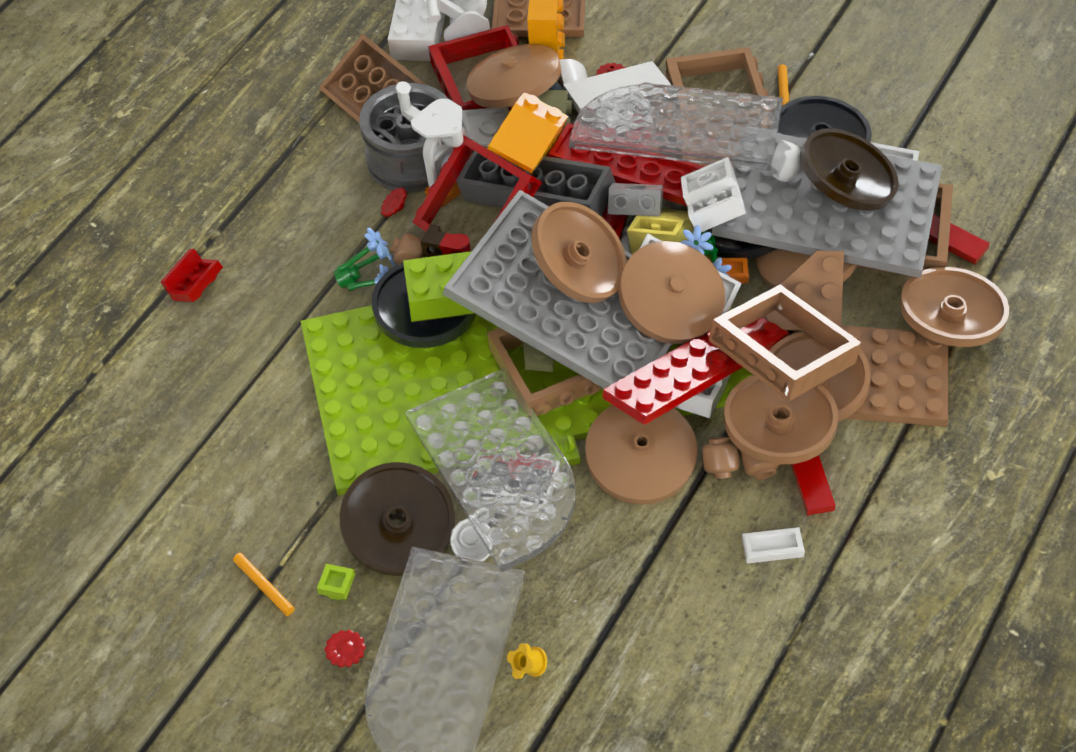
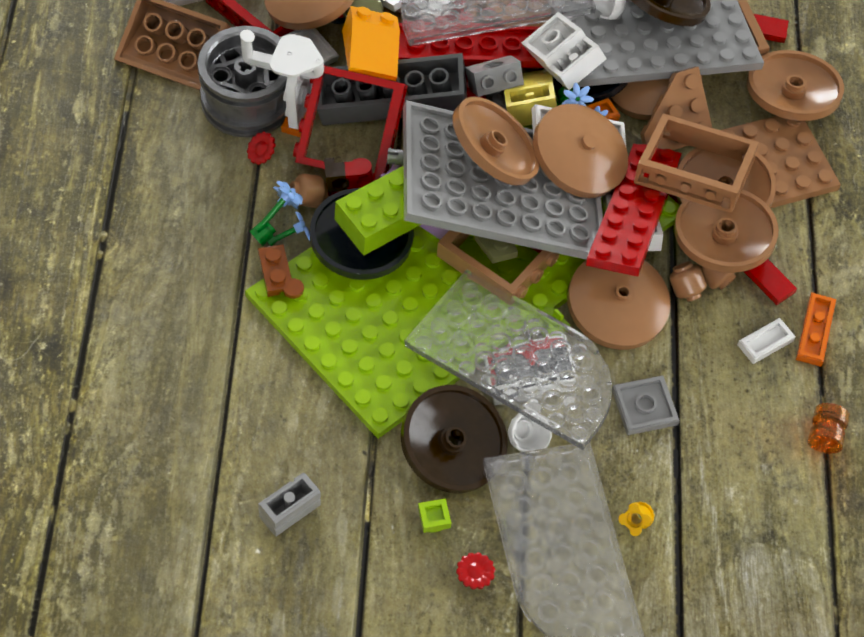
camera: 35 degrees left, 5 degrees up
red bracket [161,249,223,302] -> none
light orange bar [233,553,295,616] -> none
none -> dark orange hinge [258,244,304,299]
none -> light grey brick [258,472,321,536]
none -> light grey tile [612,375,680,435]
none -> orange tile [796,292,836,367]
none -> clear orange wheel [807,403,850,454]

